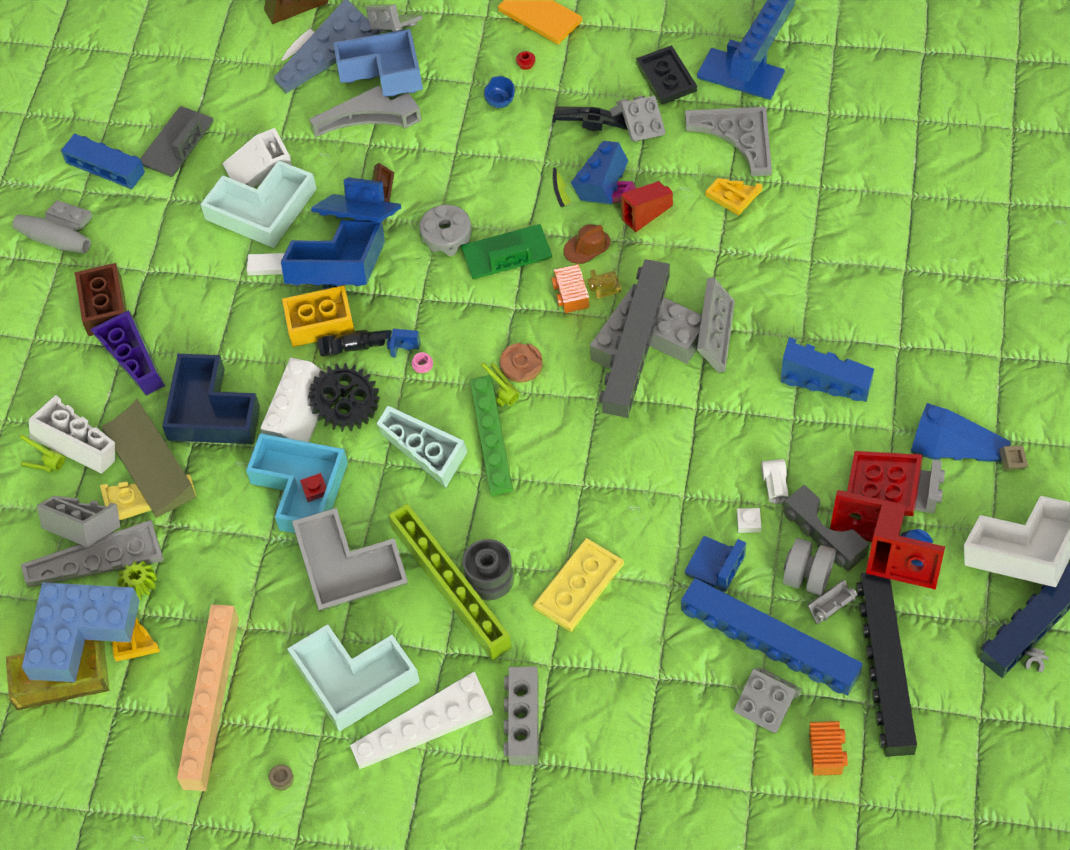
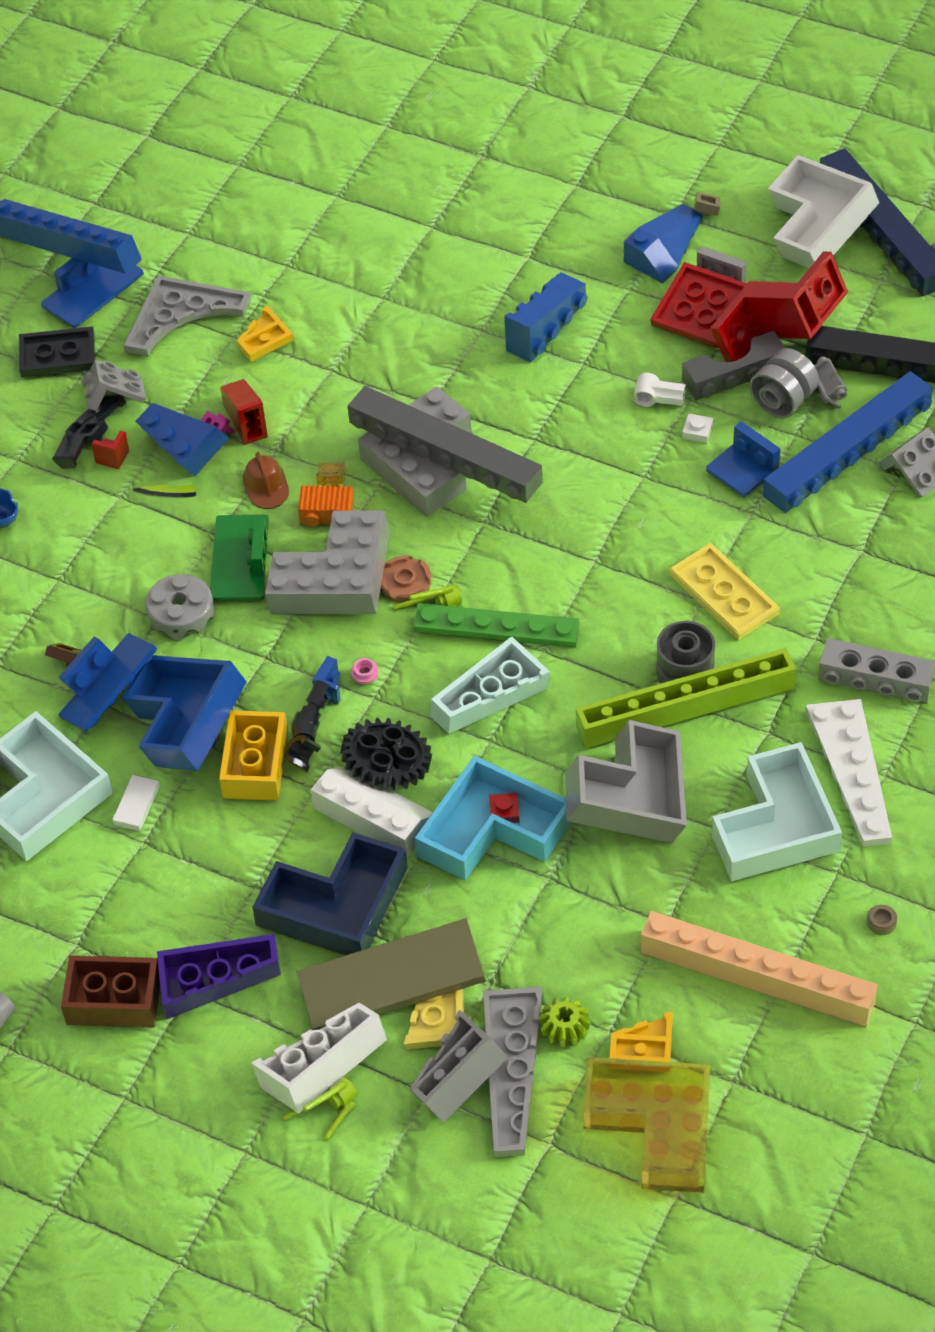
camera: 75 degrees left, 5 degrees down
medium blue piece [22,582,140,682] -> none
light grey tile [697,277,735,373] -> none
none -> red panel [91,431,129,470]
none -> light grey piece [265,510,390,614]

